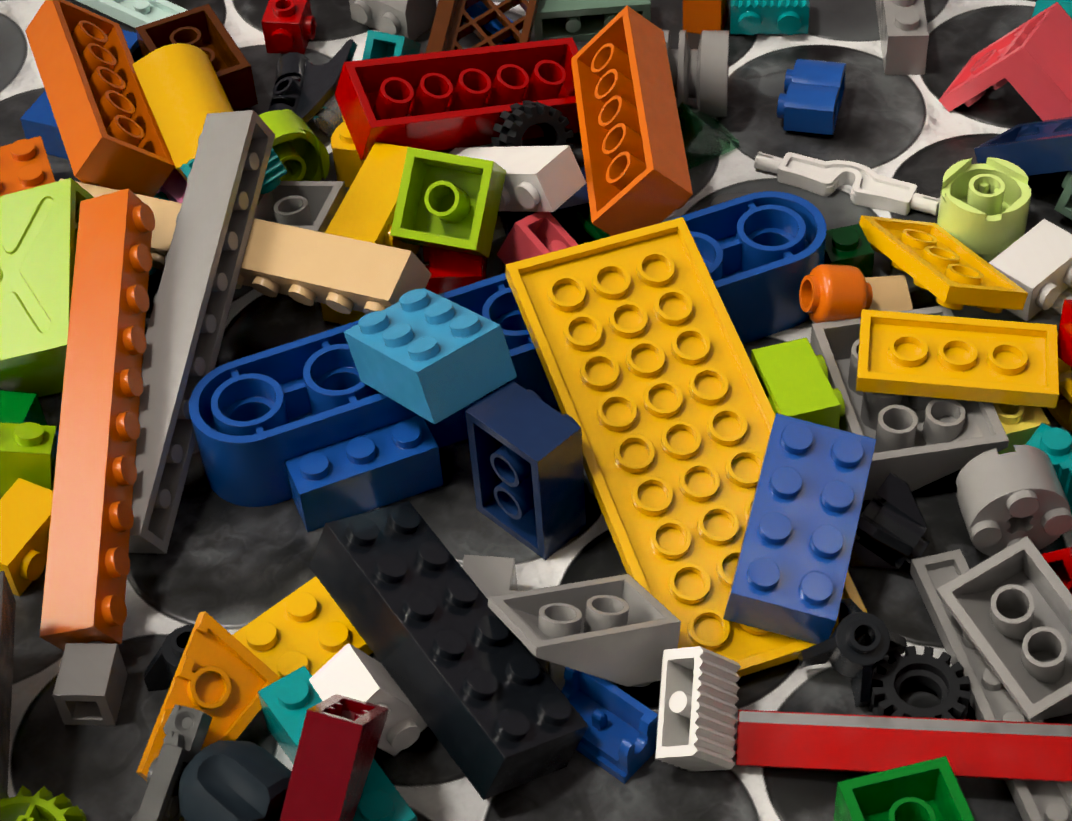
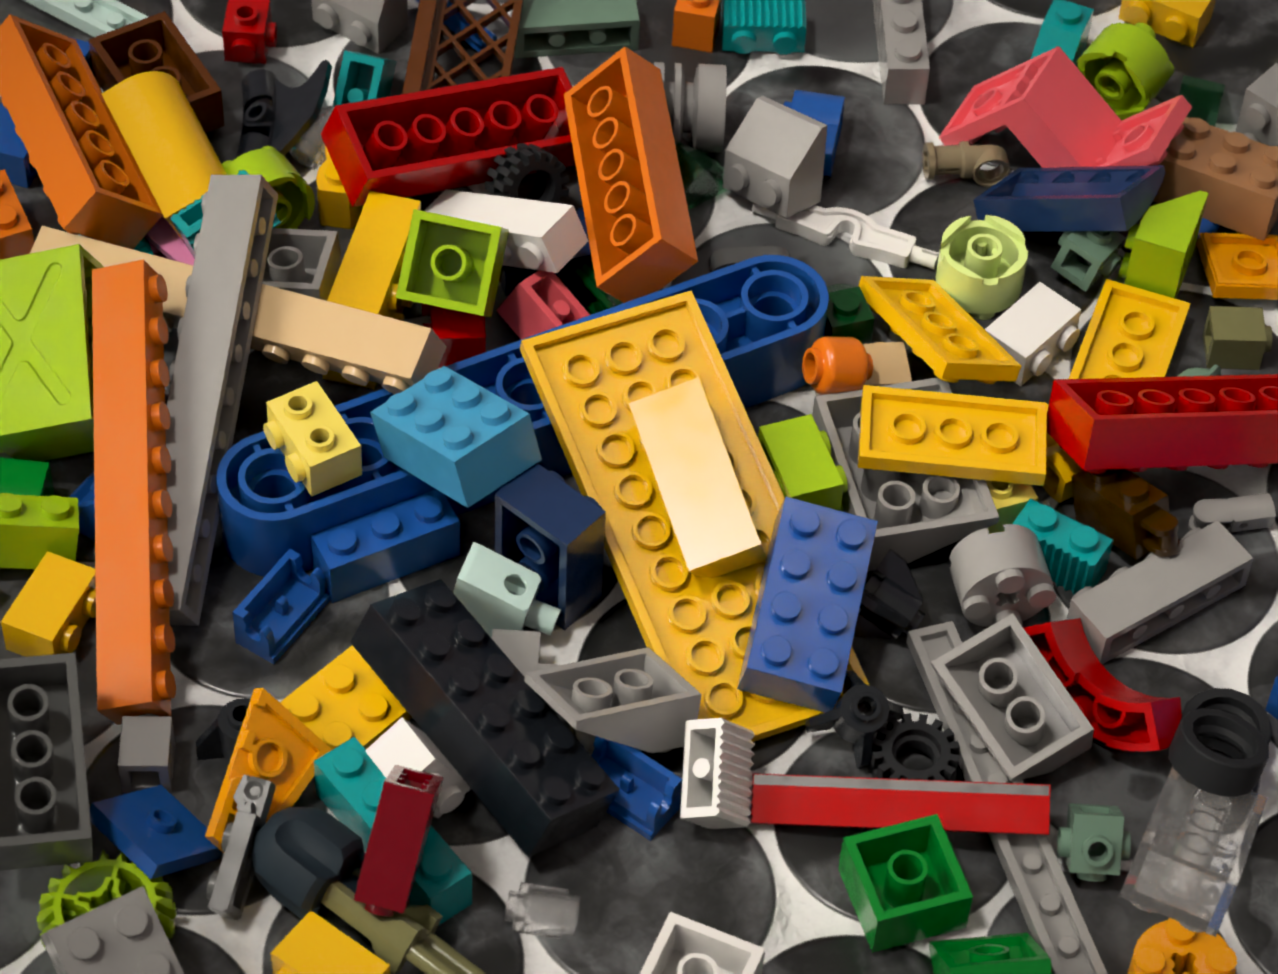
camera: 10 degrees left, 5 degrees up
none -> blue plate [89,785,222,879]
none -> blue hinge [233,549,330,664]
none -> light yellow brick [263,381,362,496]
none -> light aqua torso [453,542,561,638]
none -> brick [628,377,767,576]
none -> light grey slope [723,96,828,218]
none -> dark tan connector [922,141,1011,187]

